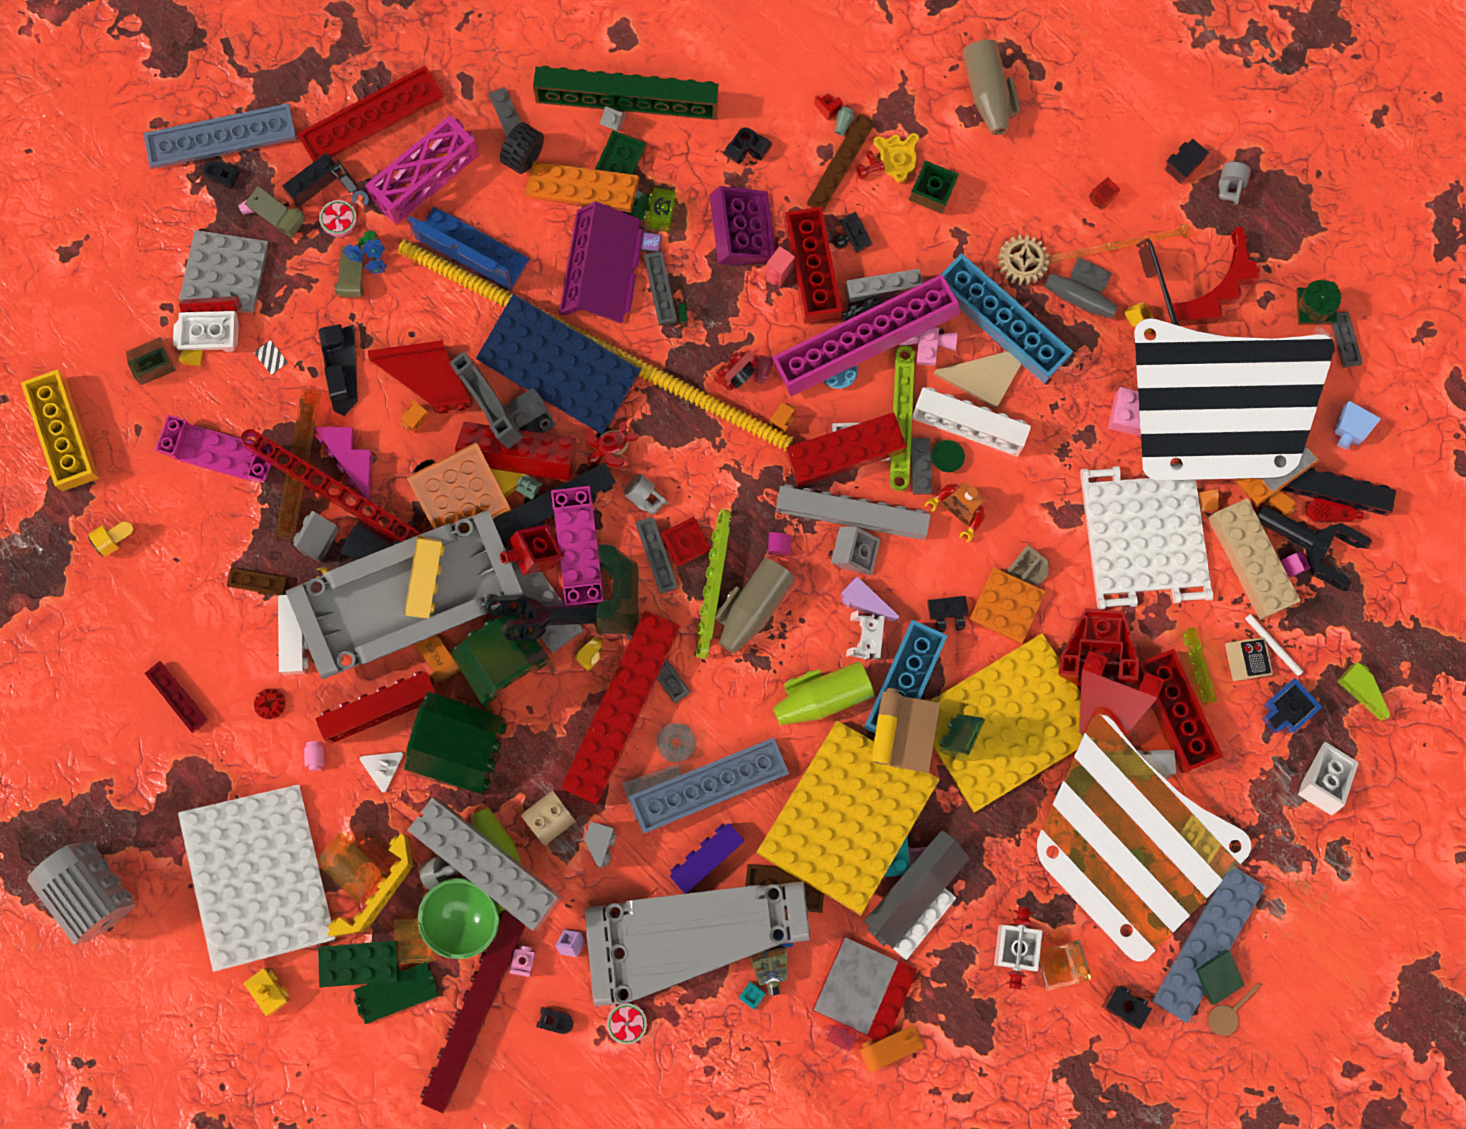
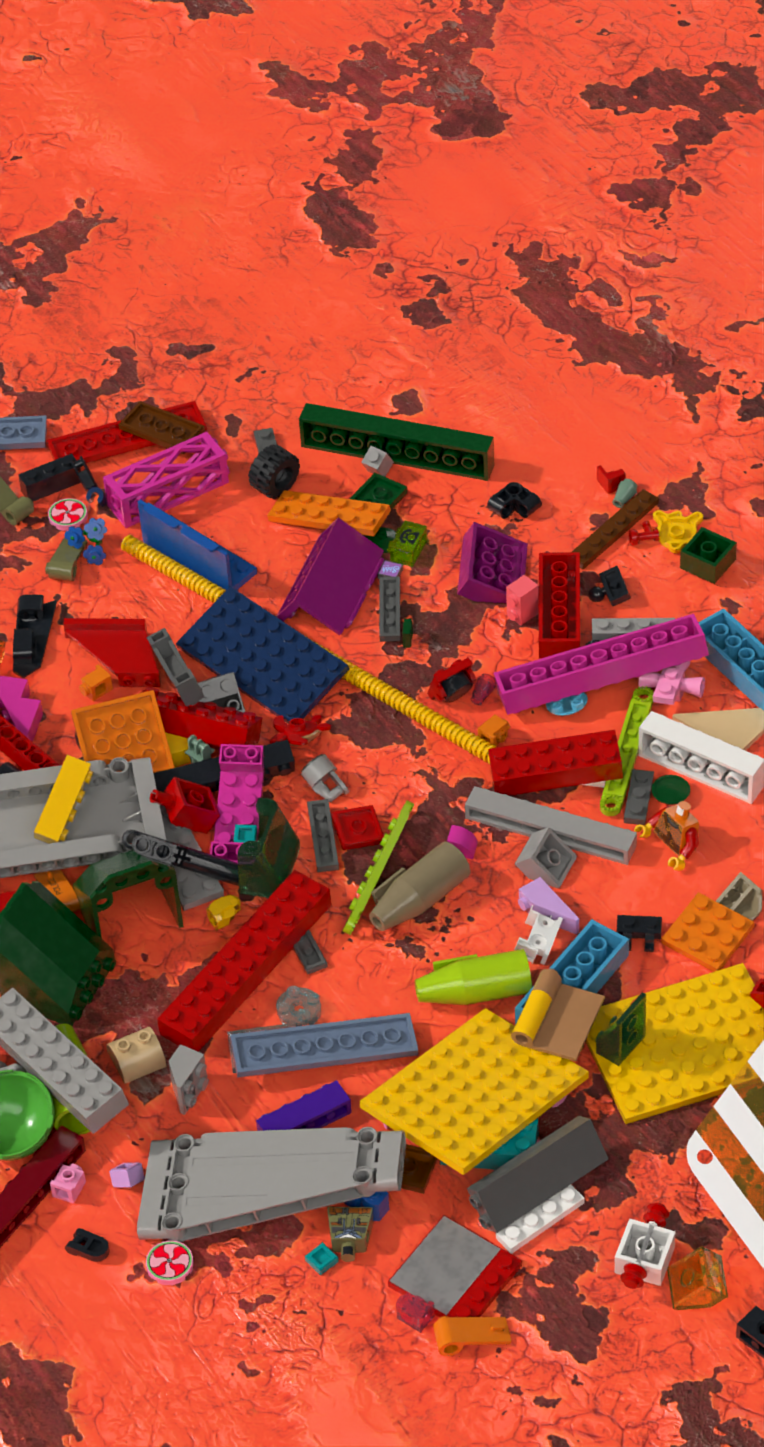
camera: 20 degrees right, 30 degrees down
none -> reddish brown tile [119,401,205,454]
none -> teal tile [234,824,258,848]

